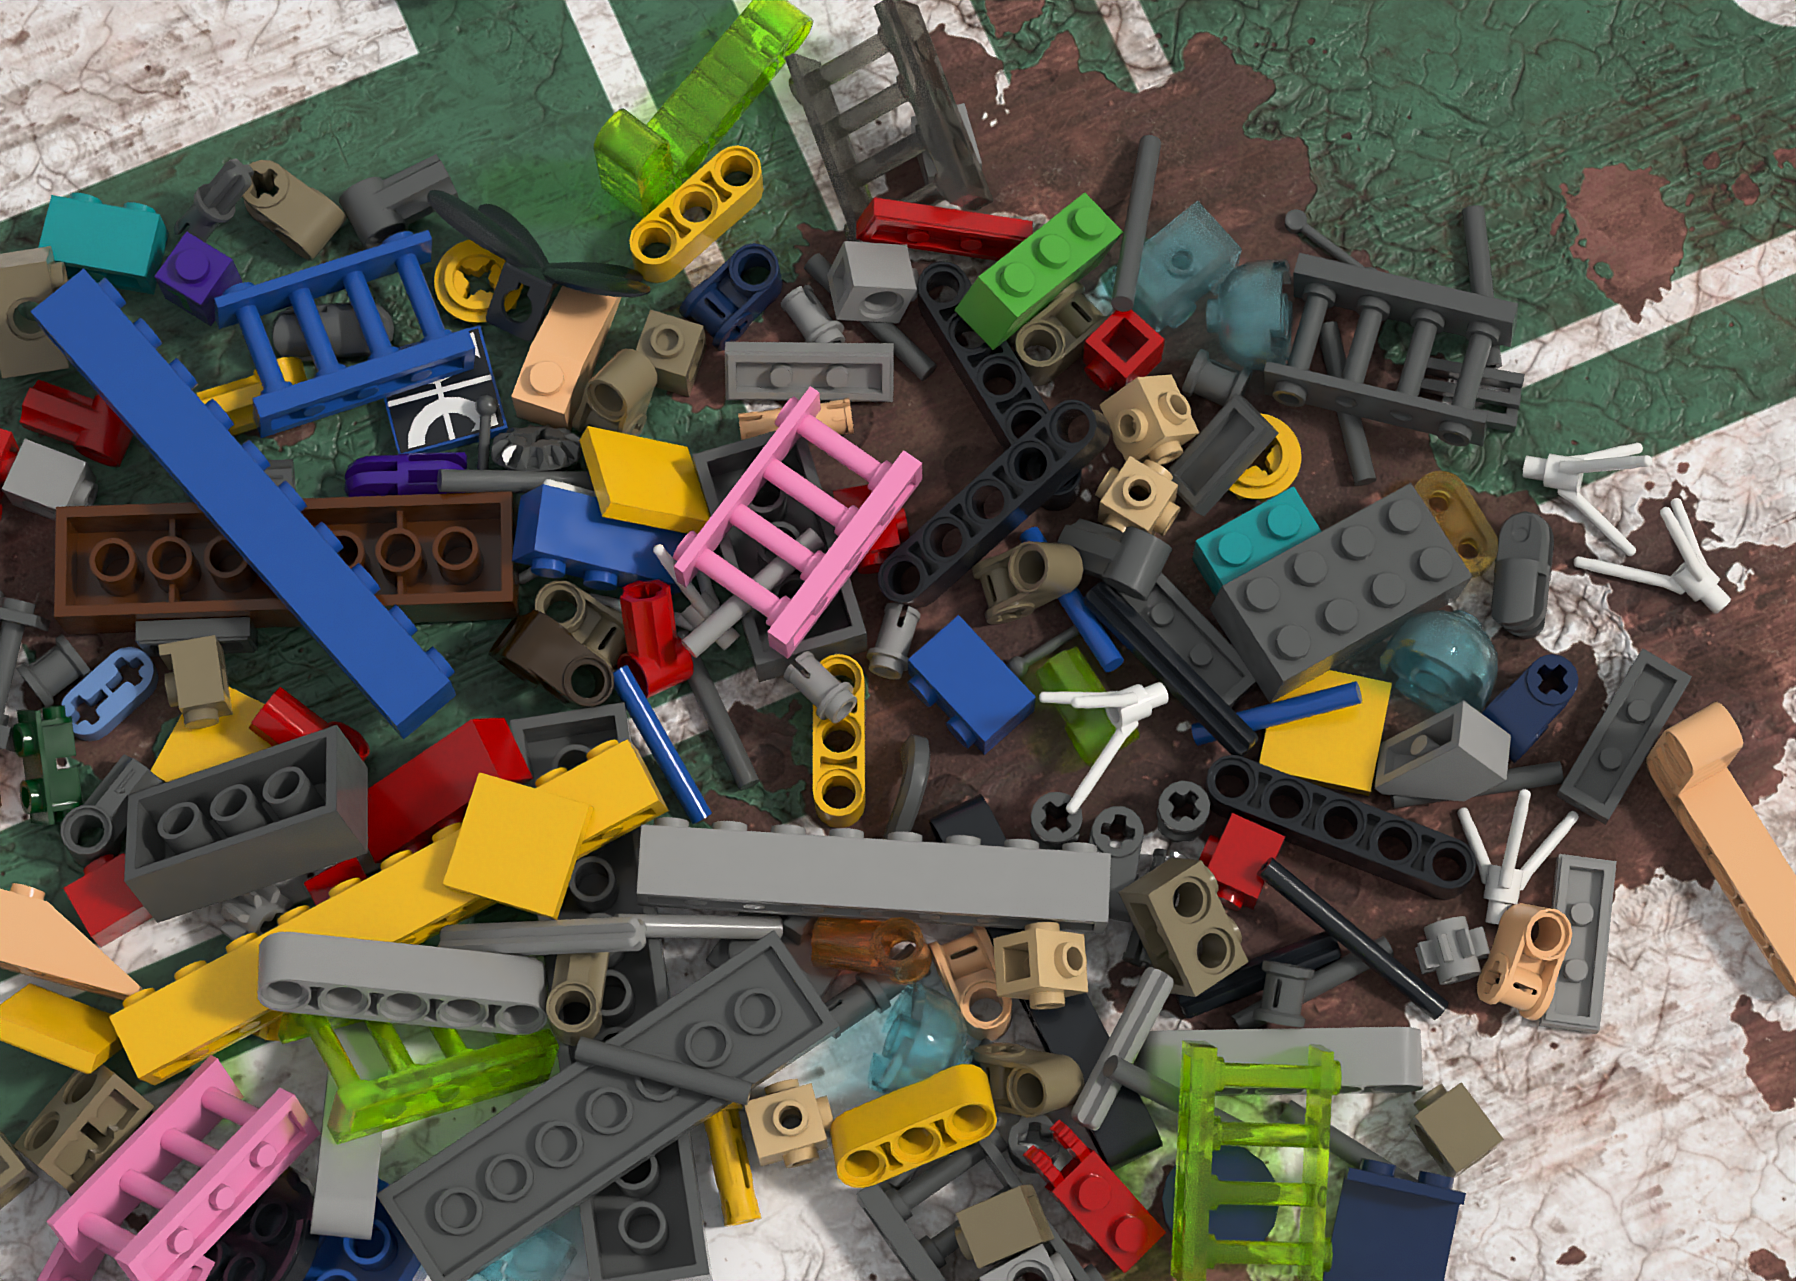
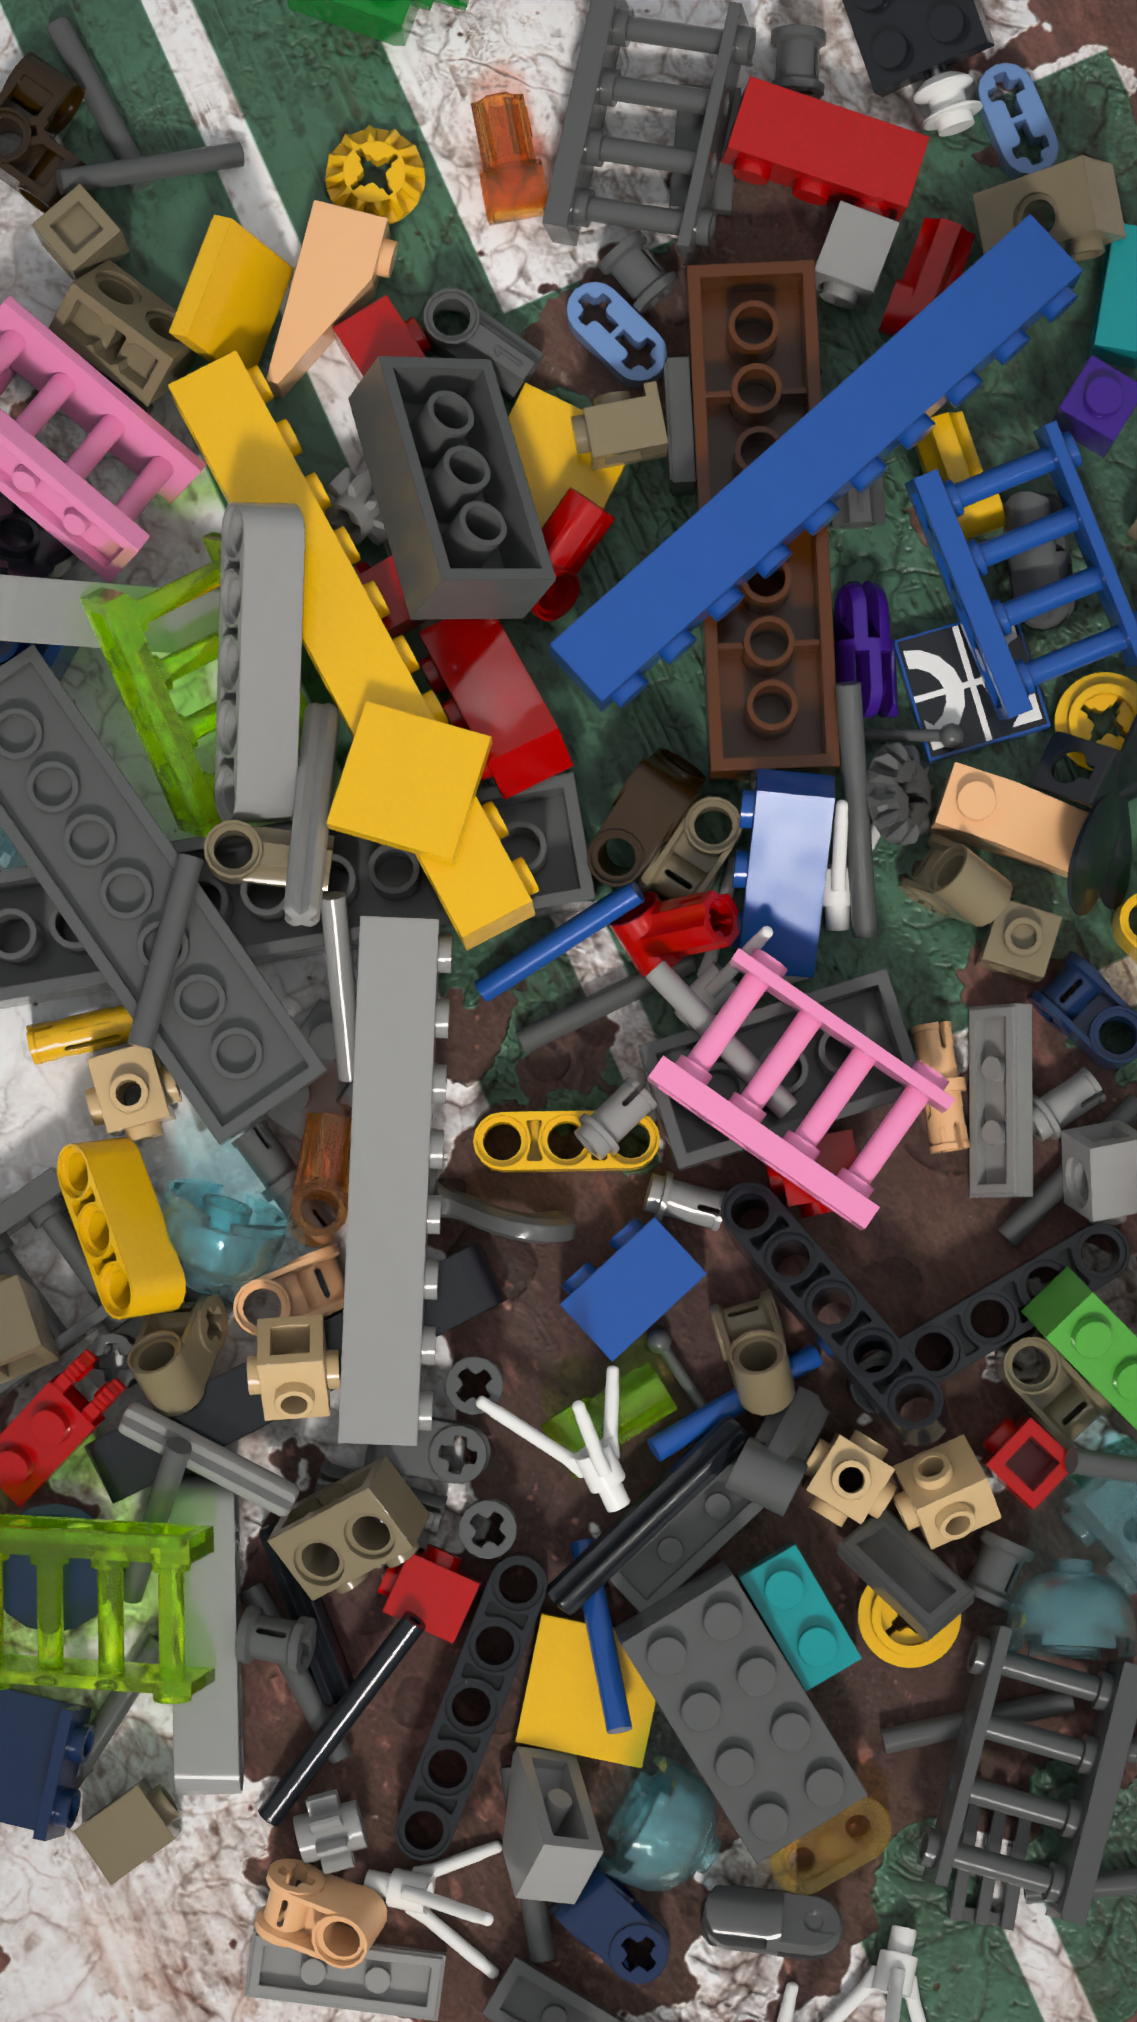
camera: 90 degrees right, 10 degrees up
dark green hinge [12,705,83,825] -> none
yellow tile [579,426,711,534] -> none

